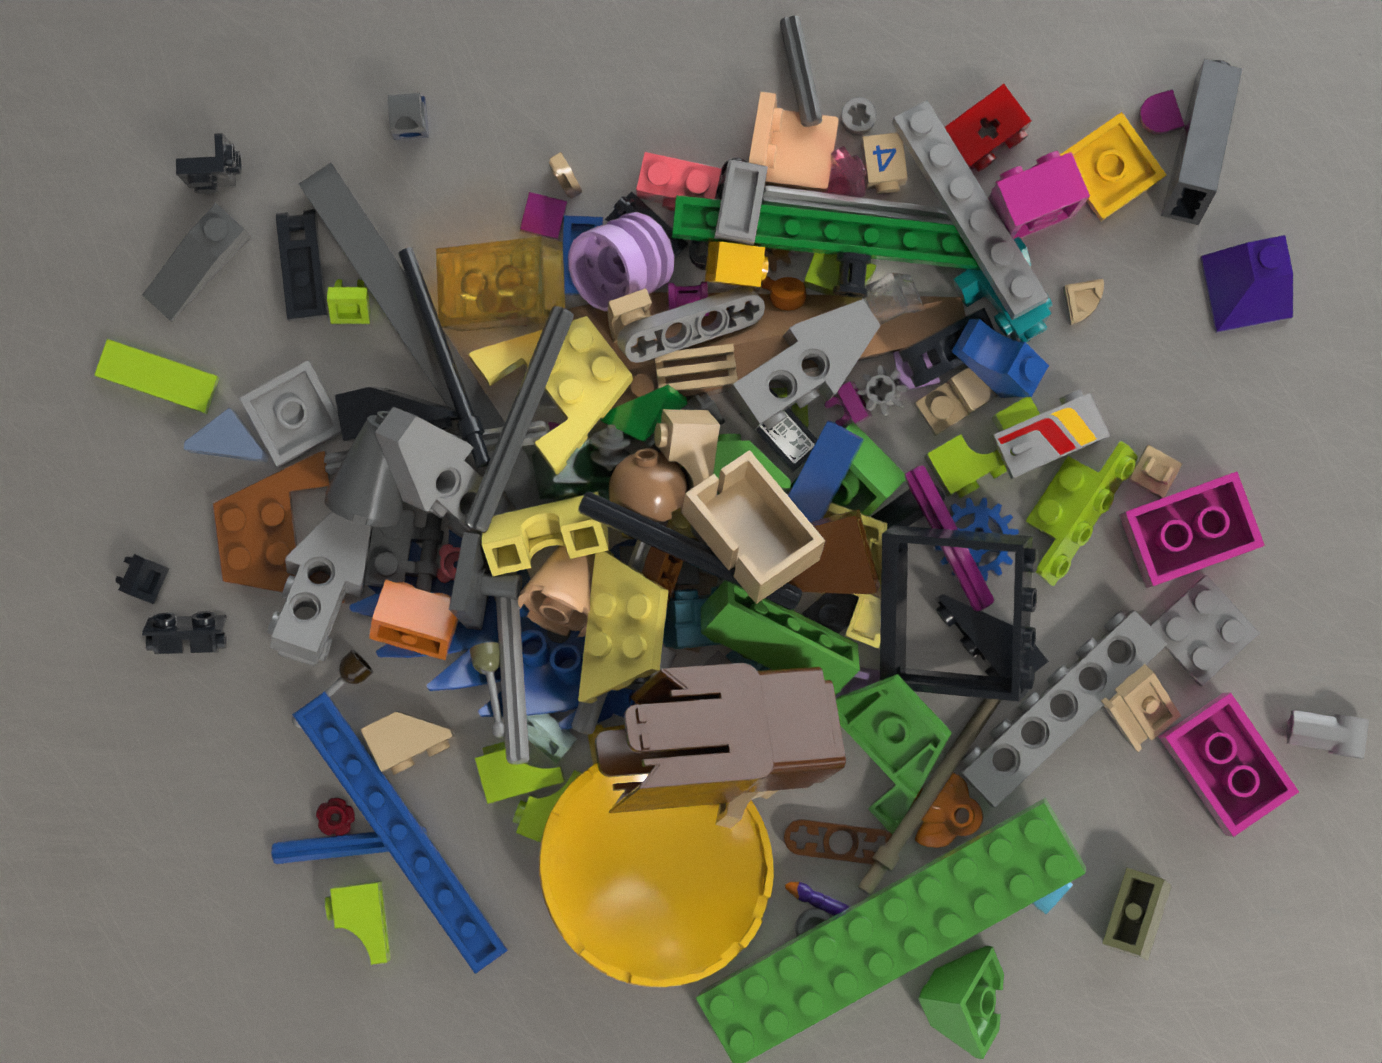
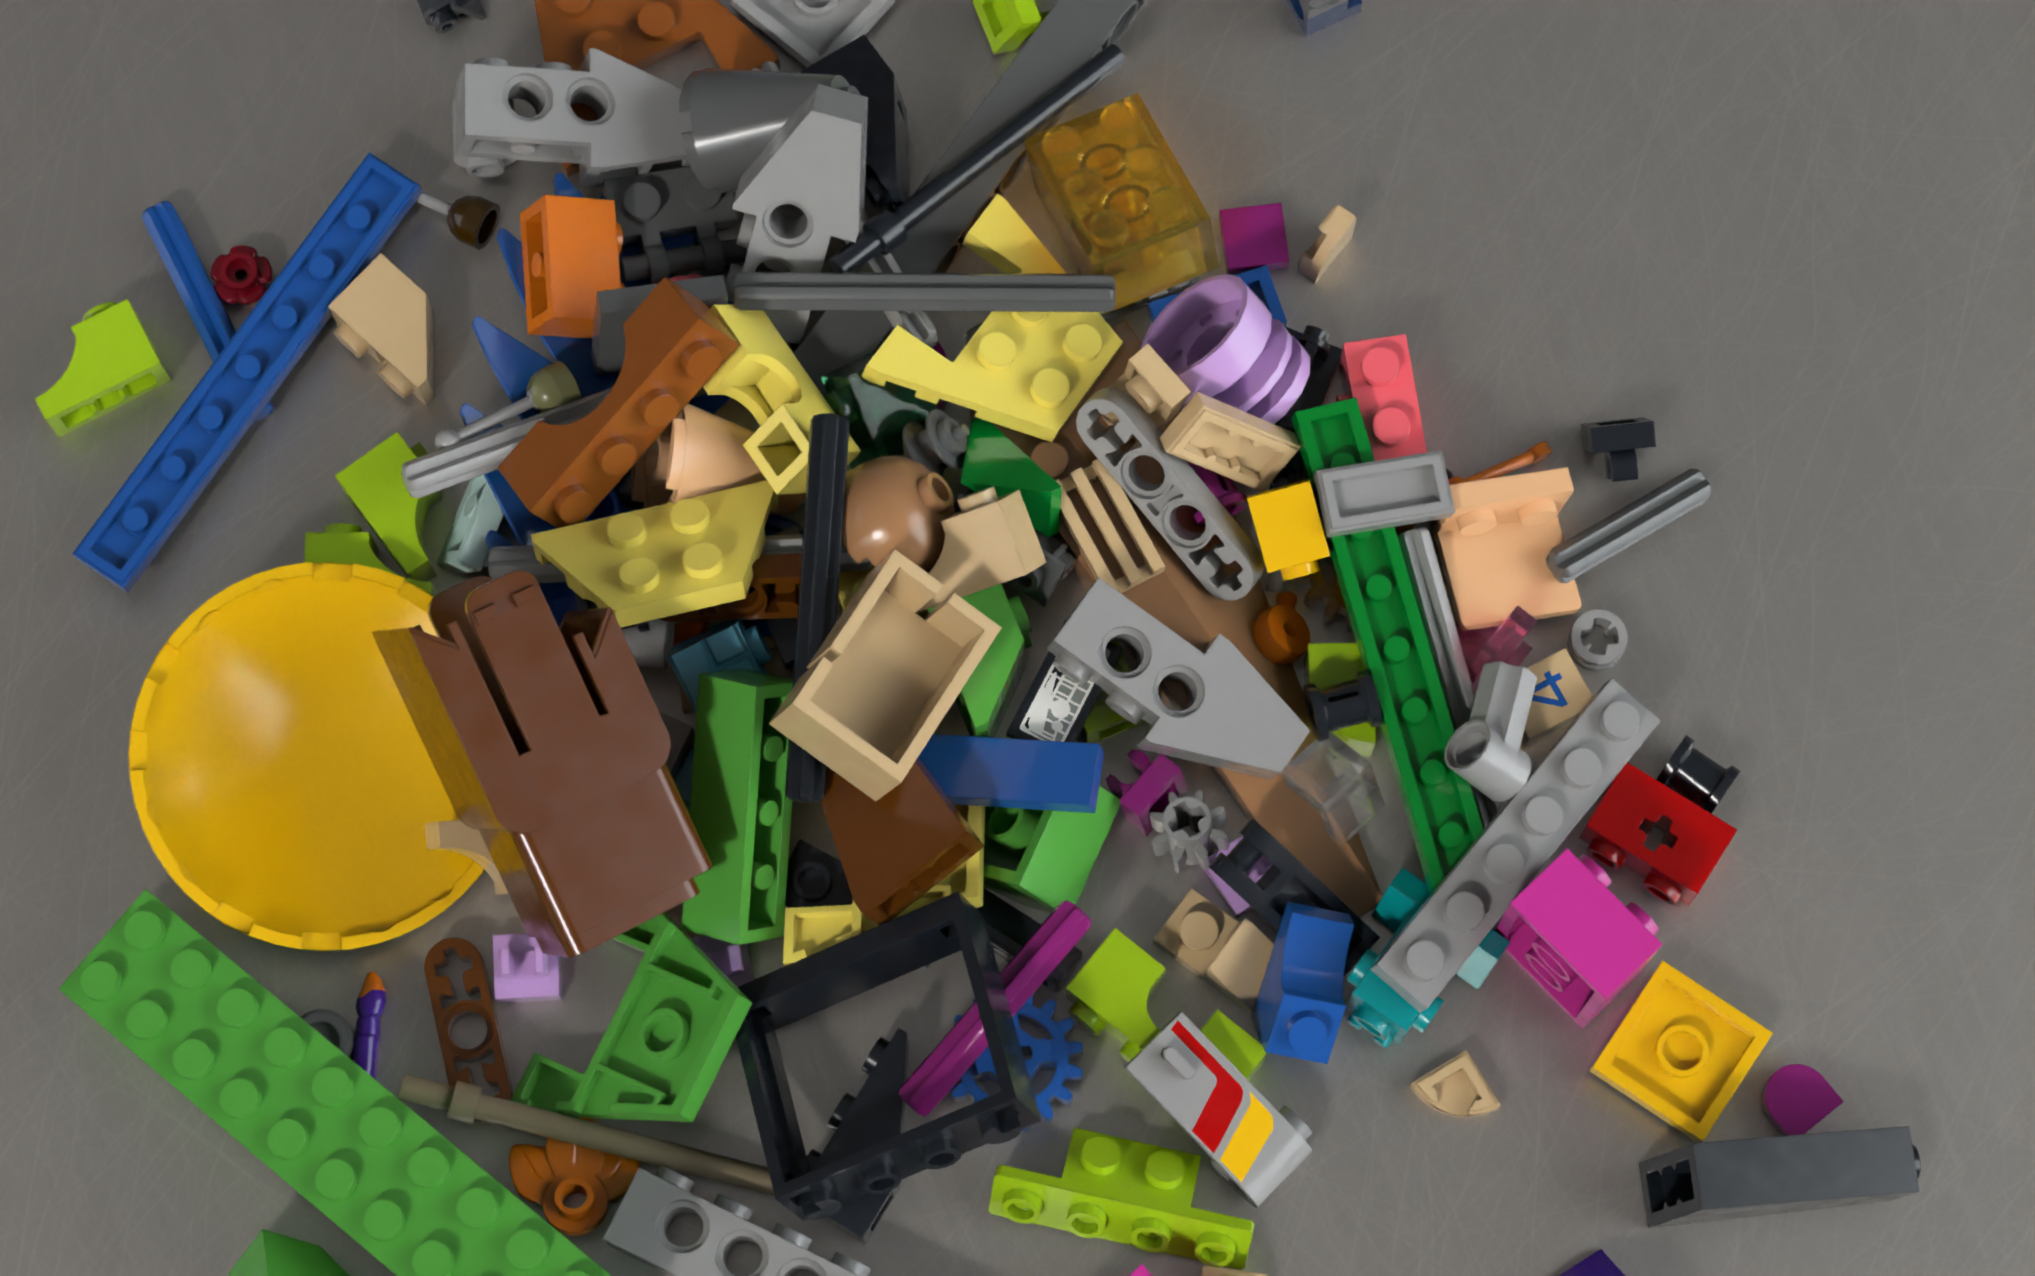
camera: 70 degrees right, 10 degrees down
none -> lavender tile [493,933,562,1003]
none -> dark orange arch [498,277,739,528]
none -> tan plate [1159,391,1301,492]
none -> light grey piece [1444,661,1537,802]
none -> orange hinge [1448,441,1553,485]
none -> black tile [1581,417,1656,482]
none -> black bush [1656,735,1740,814]

